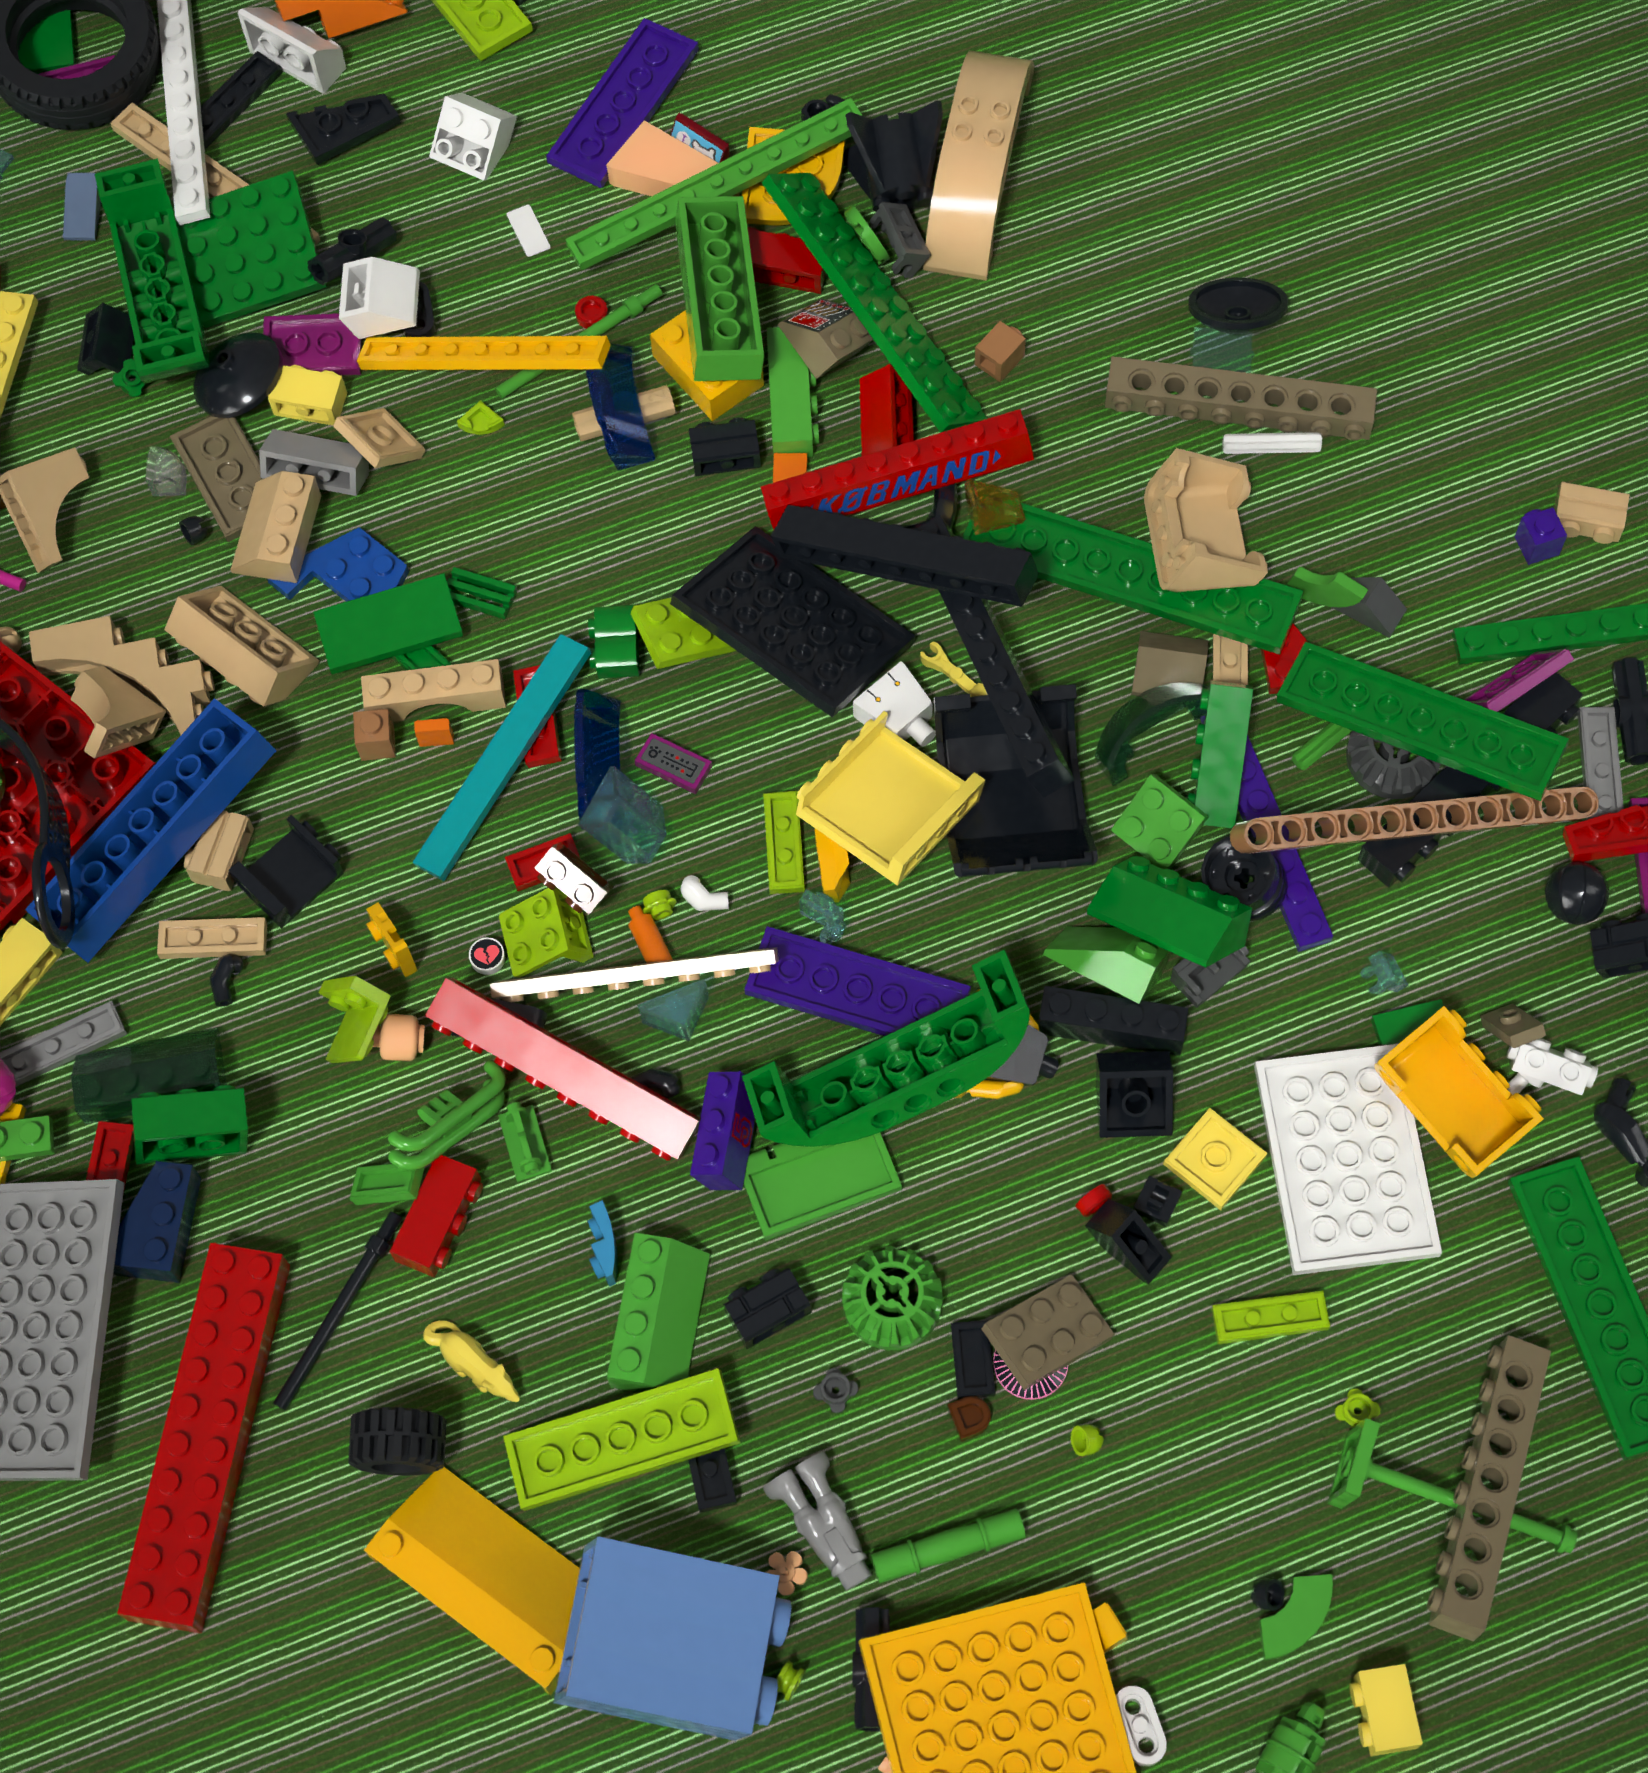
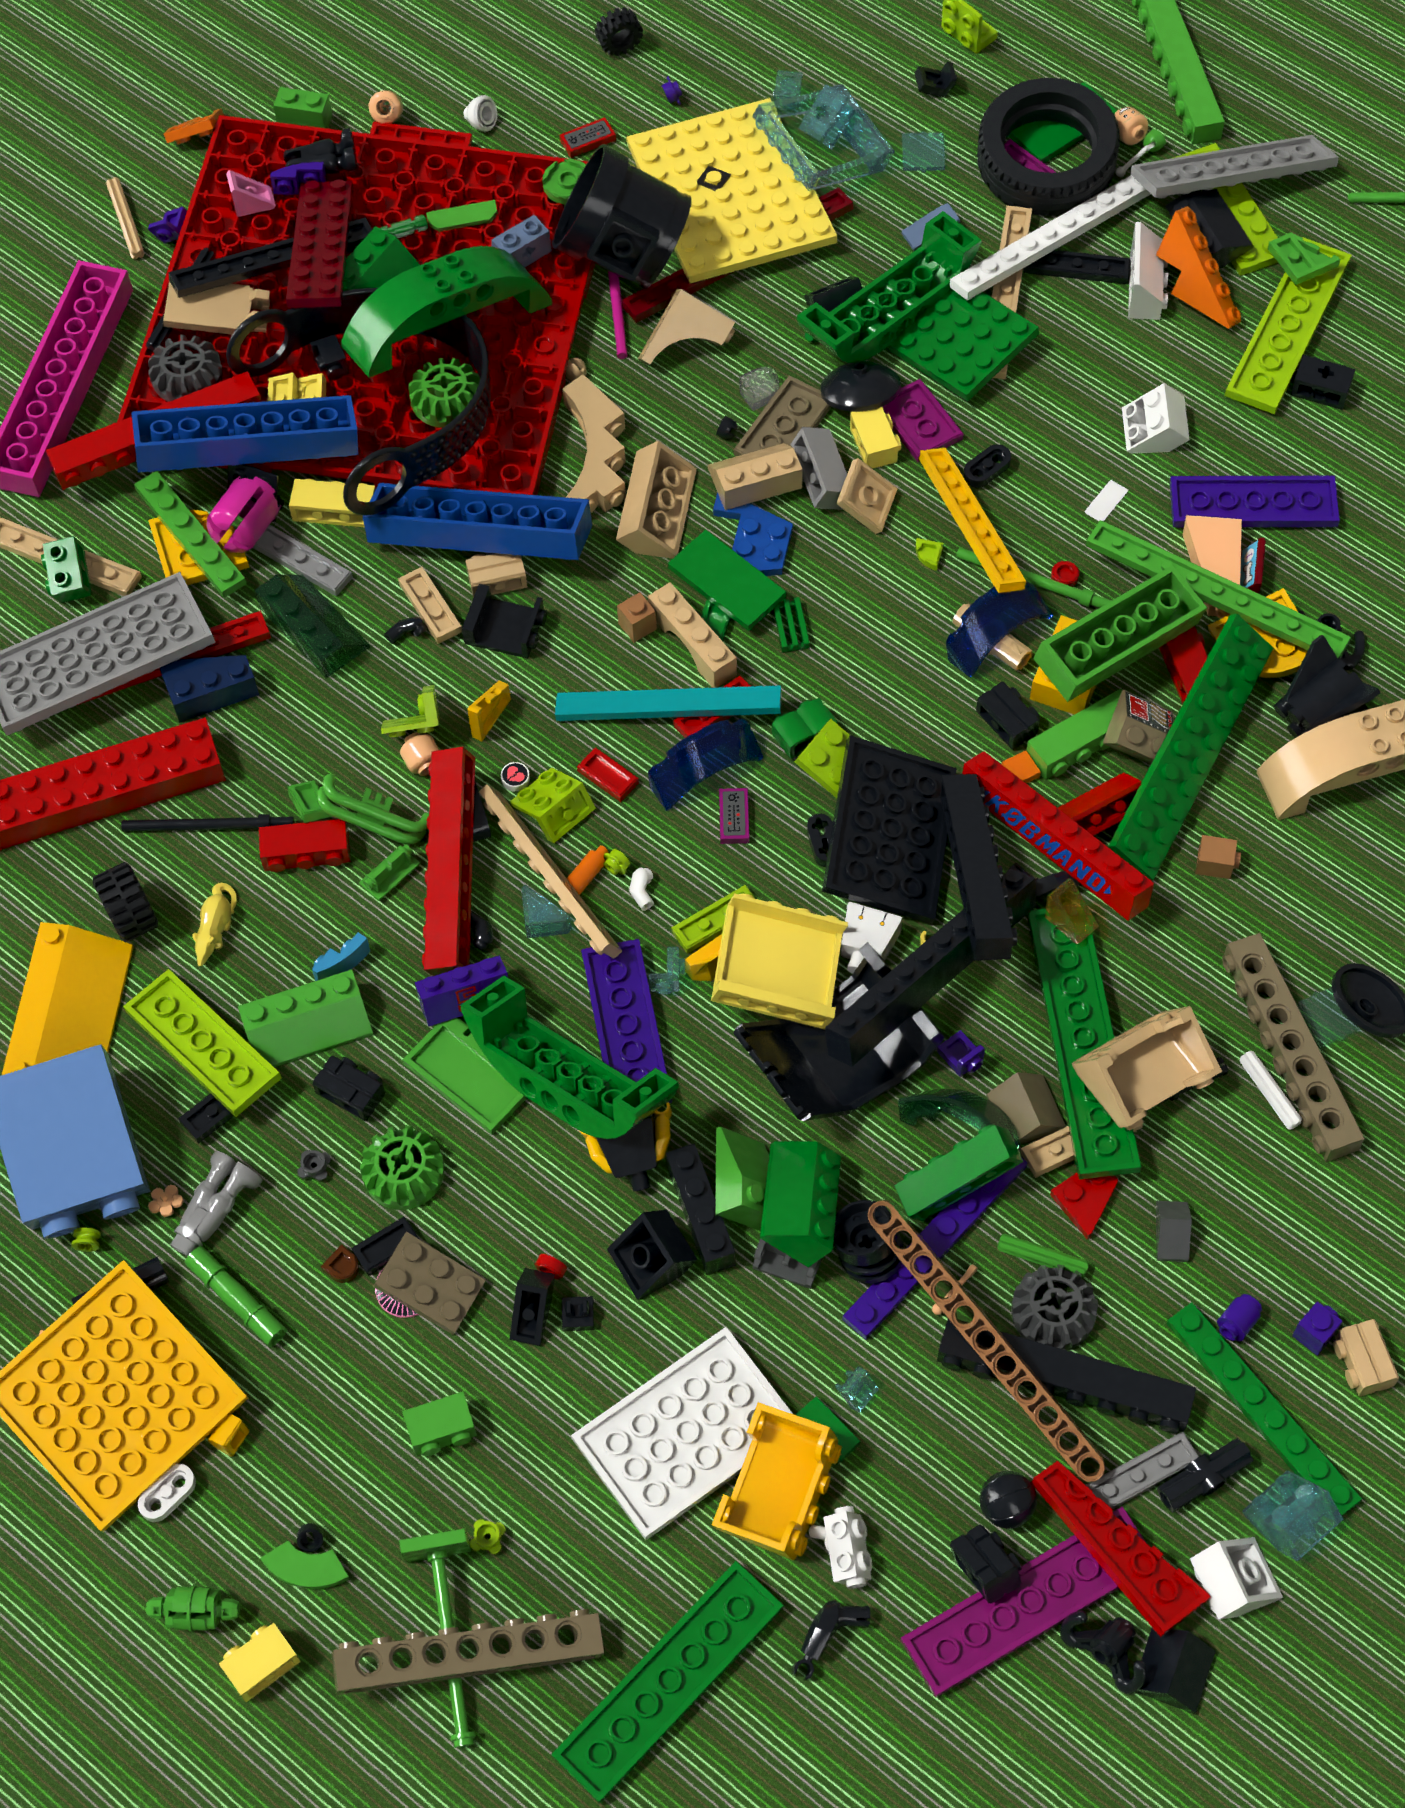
camera: 60 degrees right, 5 degrees down
tan arch [70,666,166,759] -> none
green brick [131,1085,248,1164] -> none
black wing [286,93,401,165] -> none
black piece [308,217,397,285] -> none
white slope [339,257,420,339] -> none
orange tile [414,718,454,747] -> none
plate [535,842,614,914] -> none
clear light blue slope [578,766,667,864] -> none
bright green tile [843,205,890,265] -> none
dark grey hinge [870,202,931,278] -> none
lime hinge [1071,1424,1104,1456] -> none
bright green plate [1111,774,1209,870] -> none
light yellow plate [1163,1108,1267,1210] -> none
lime tile [1211,1291,1330,1344] -> none
green plate [1277,641,1569,801] -> none
bright green tile [1286,567,1368,607] -> none
magenta tile [1464,649,1574,712] -> none
dark tan plate [1480,1003,1546,1048] -> none
none -> bright green brick [402,1392,477,1456]
none -> black beam [807,814,833,868]
none -> light nougat hinge [932,1264,978,1315]
none -> dark purple bracket [937,1030,985,1077]
none -> dark purple brick [1217,1294,1262,1341]

